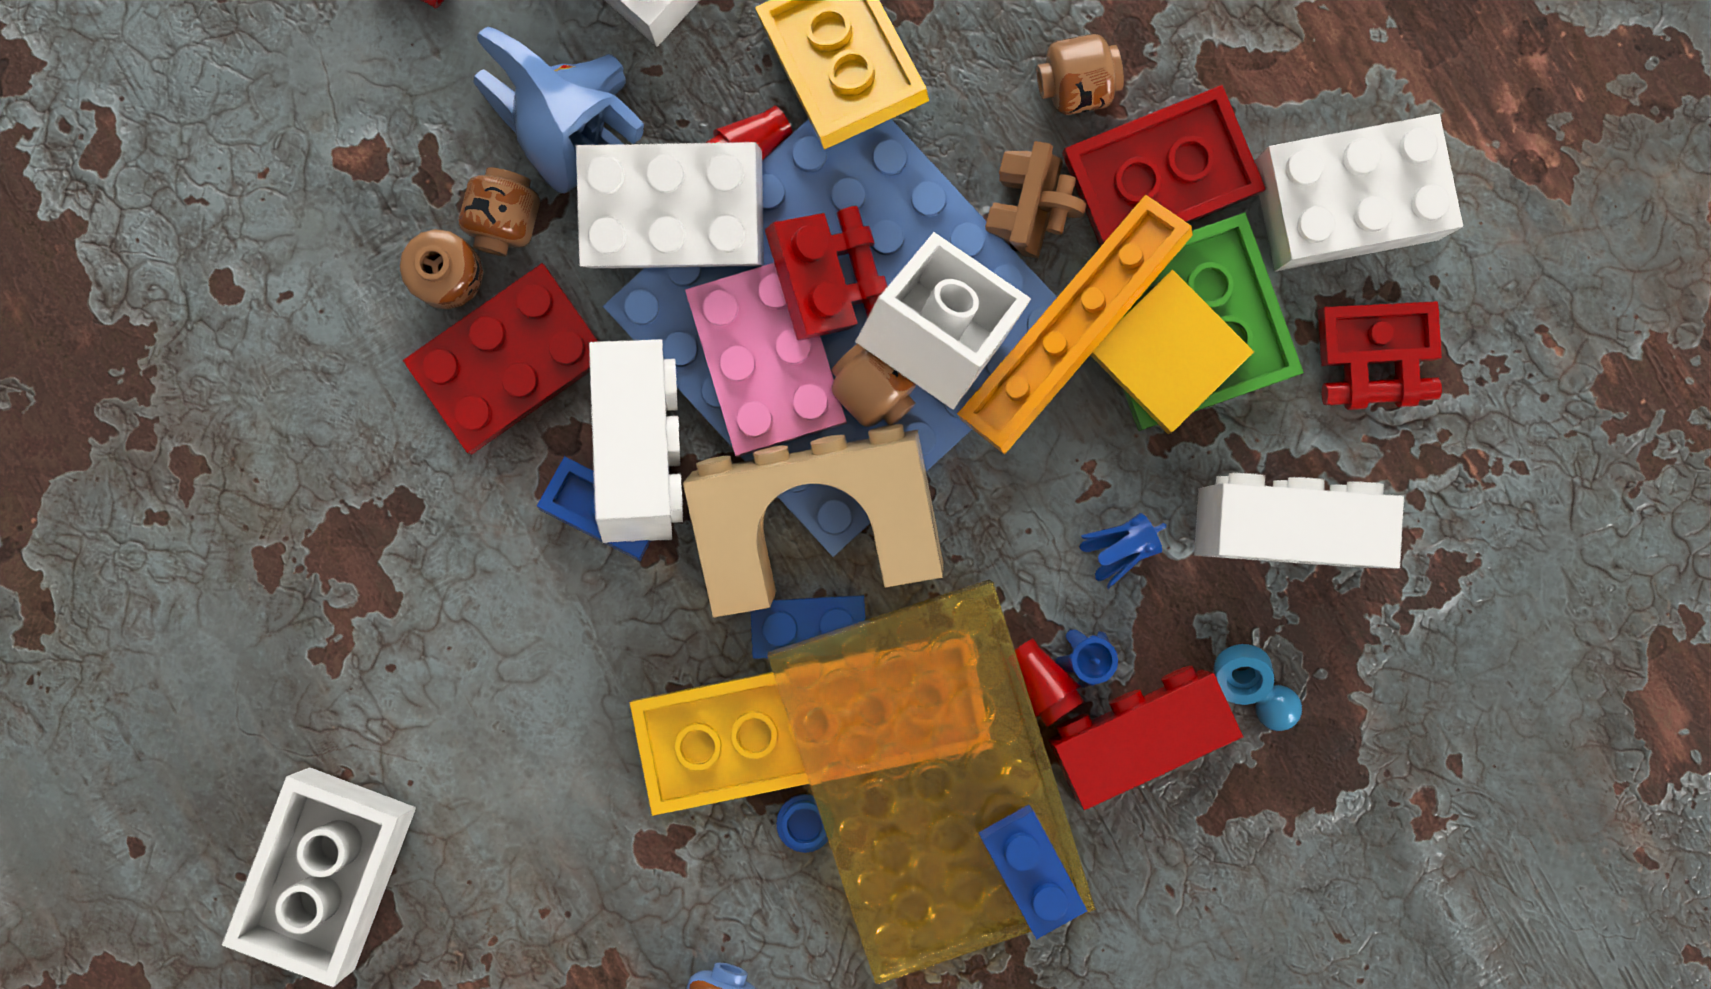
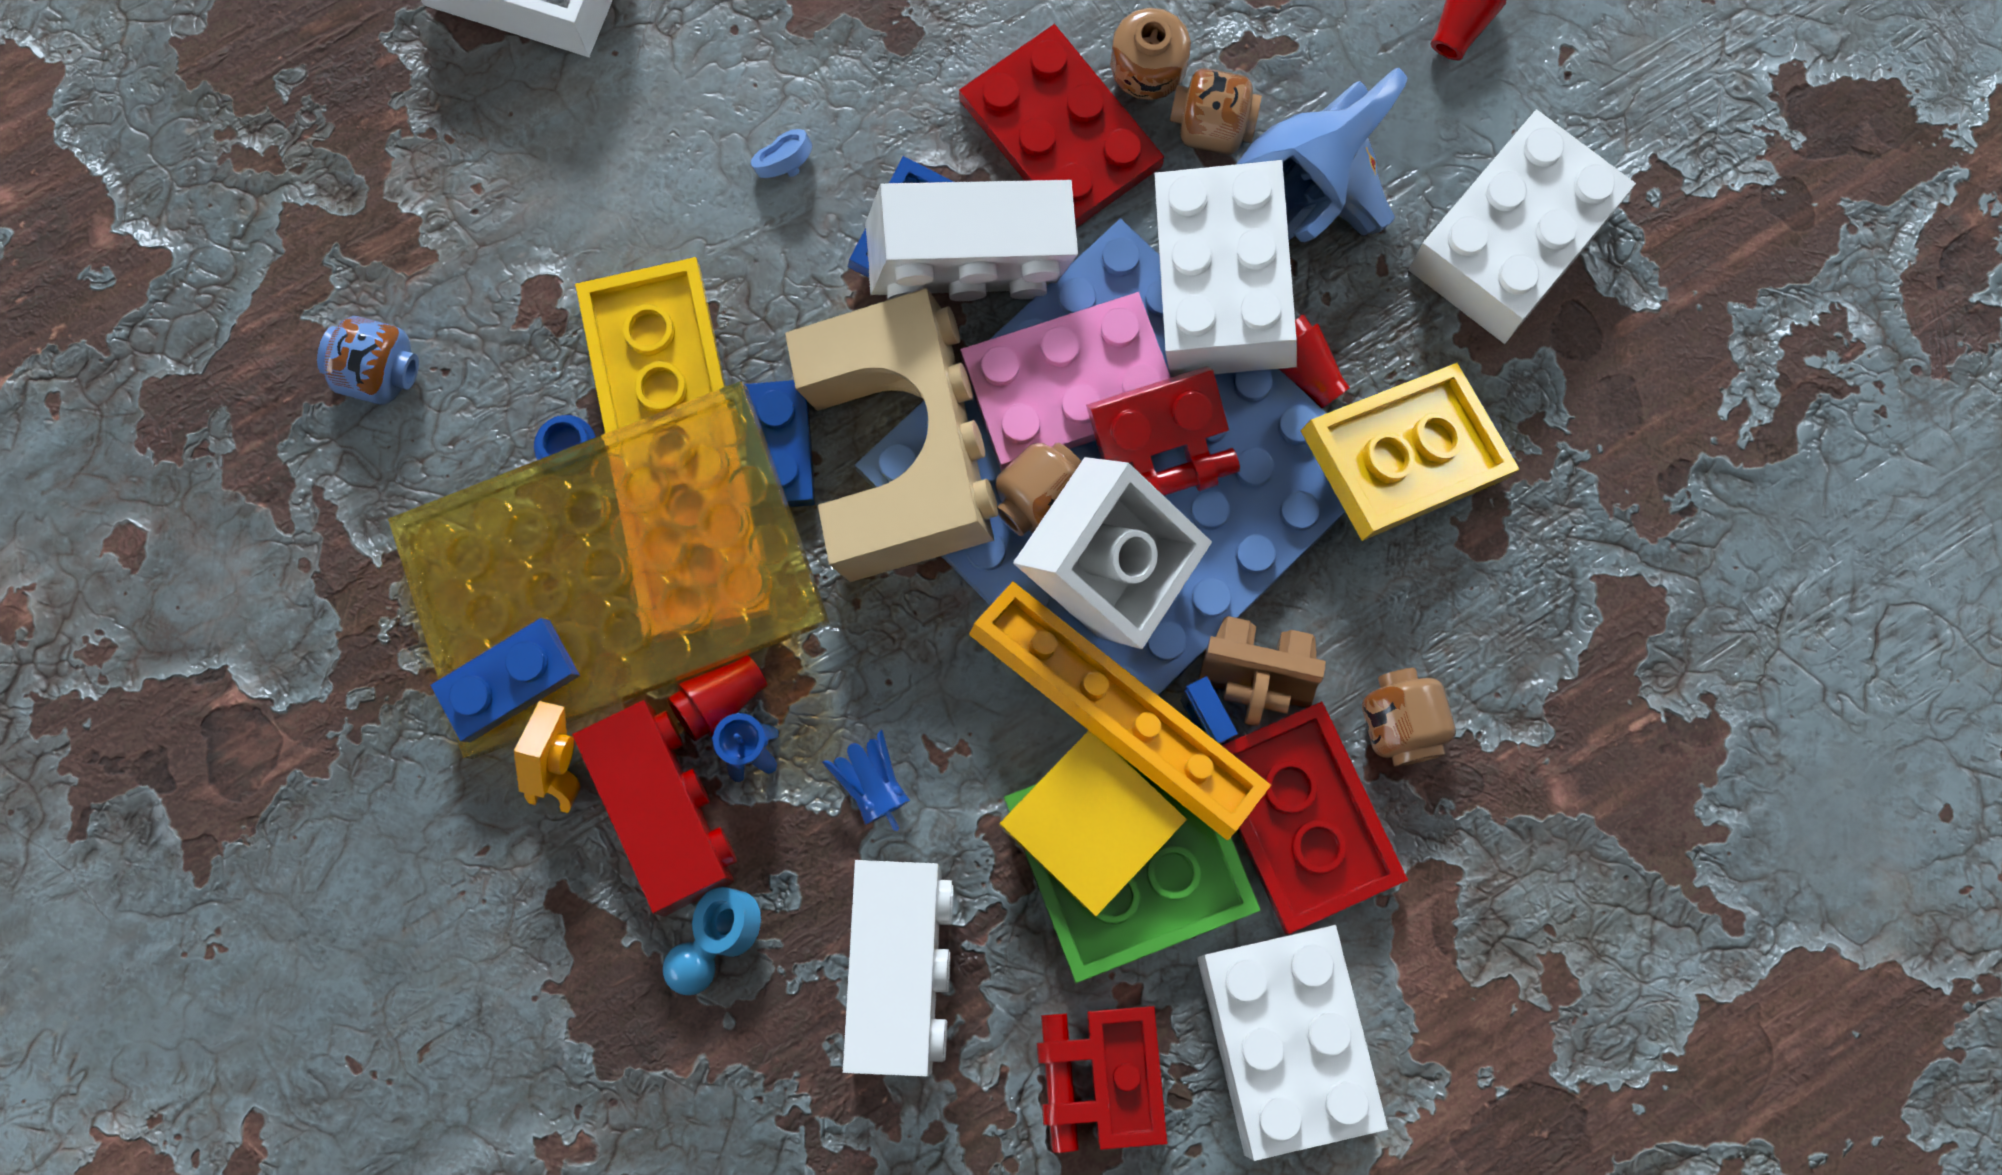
camera: 90 degrees right, 10 degrees down
none -> light orange plate [514,701,580,813]
none -> medium blue piece [751,129,812,178]
none -> blue tile [1180,676,1238,746]

